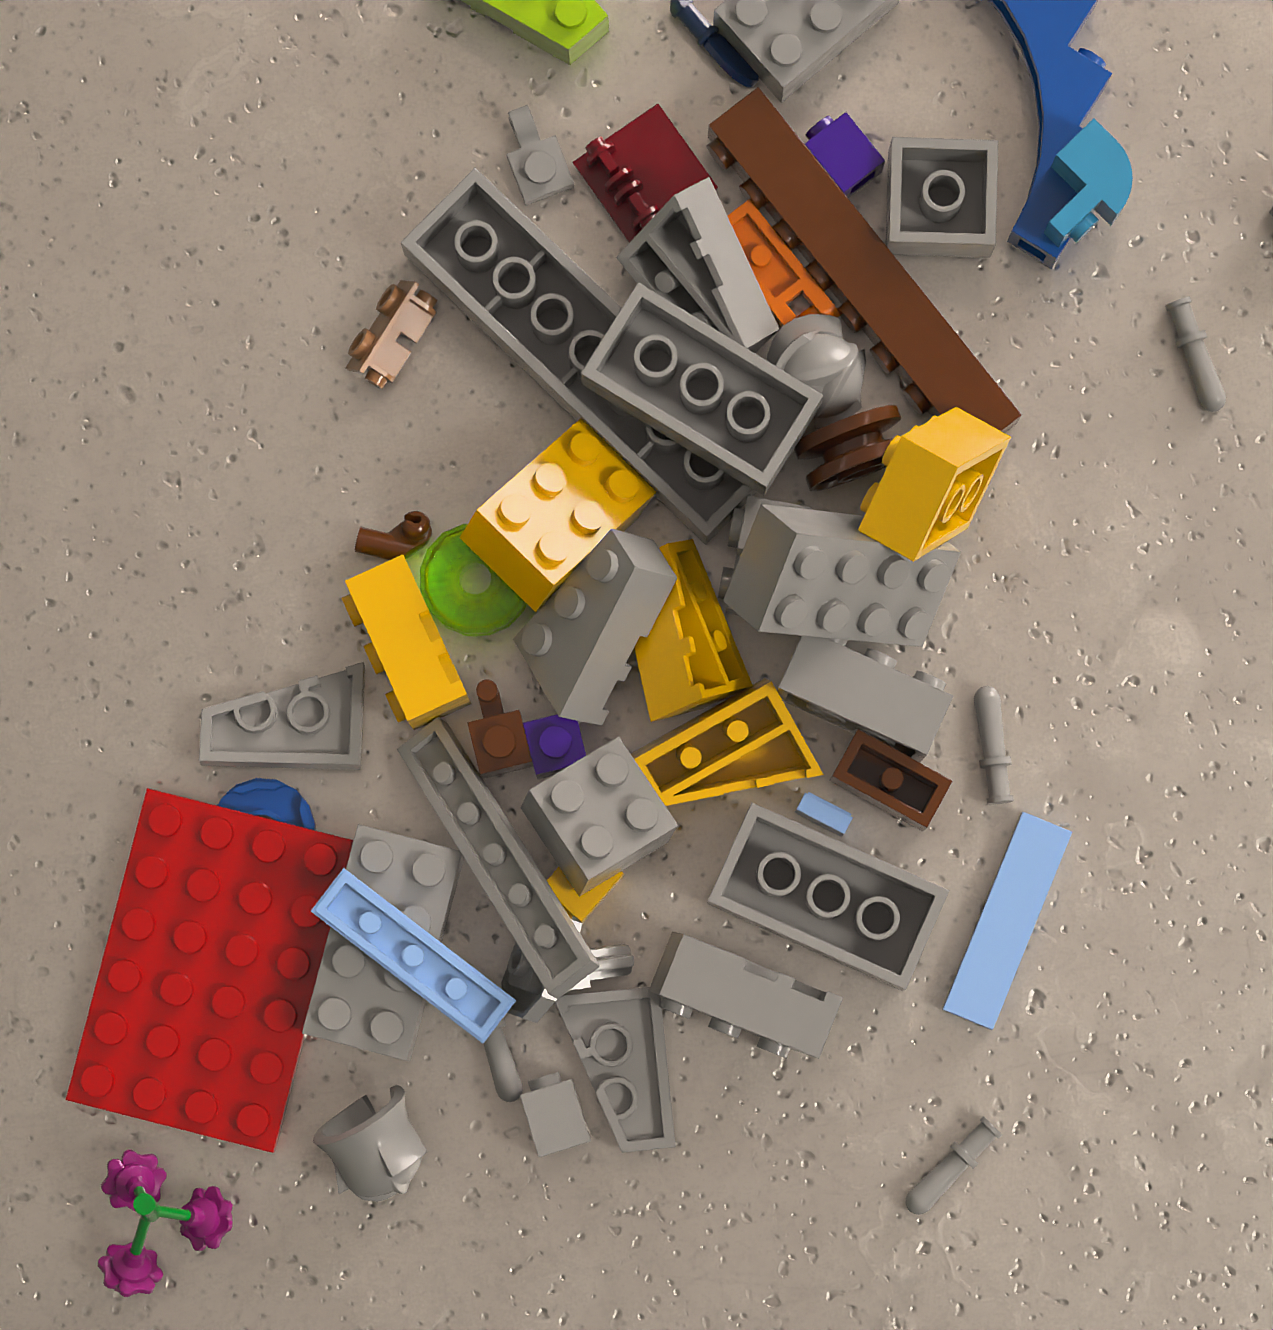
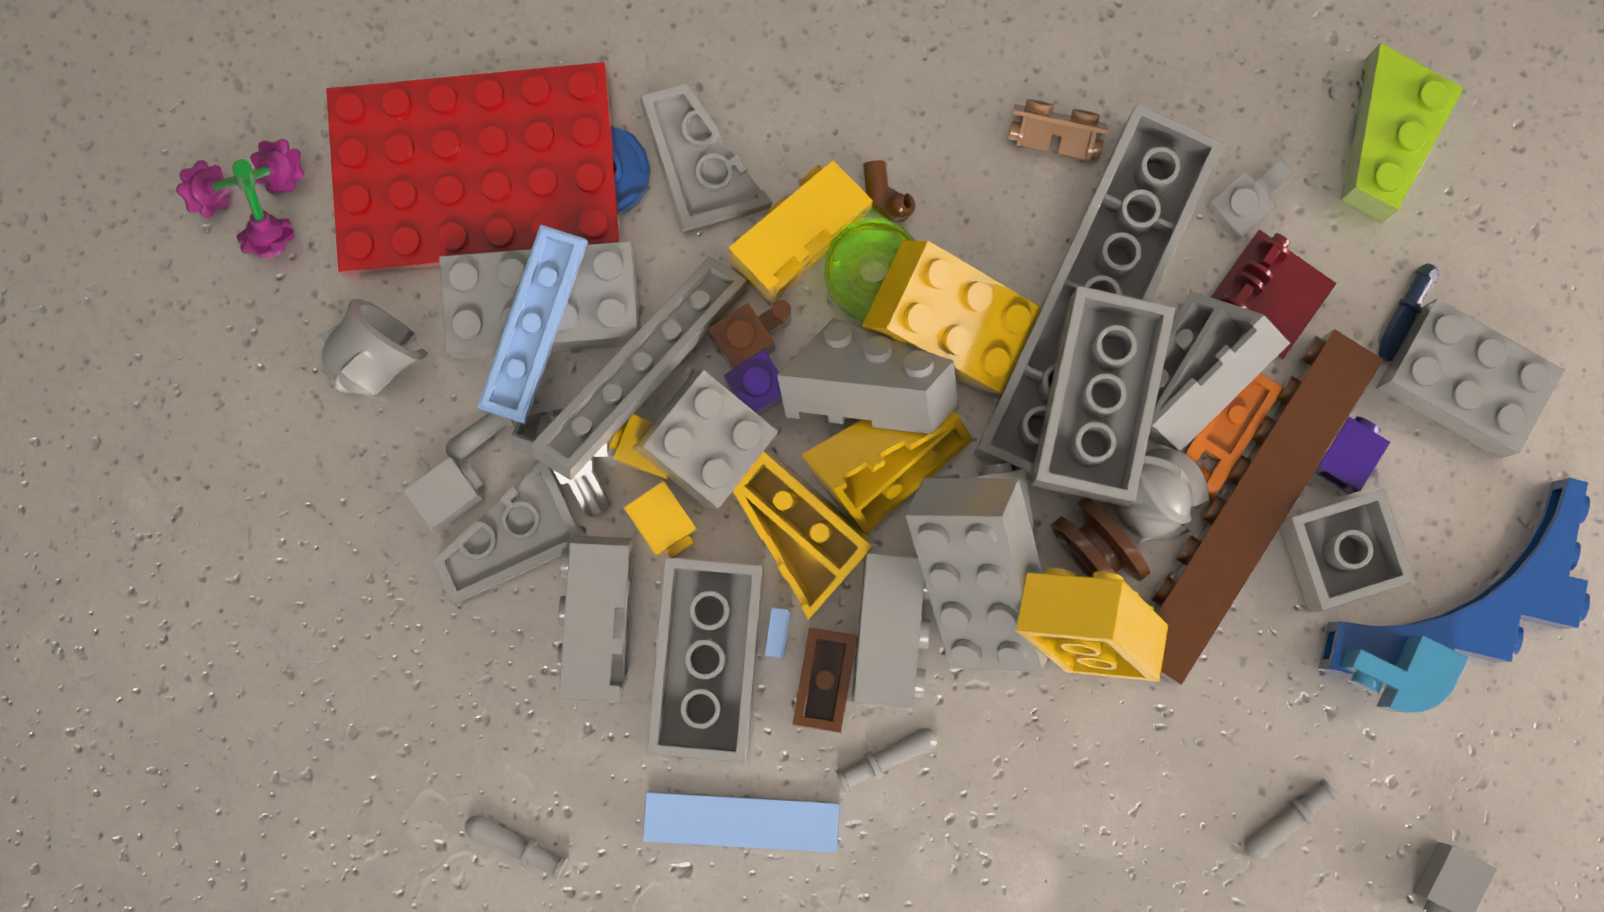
camera: 70 degrees right, 0 degrees up
none -> yellow brick [624,481,699,558]

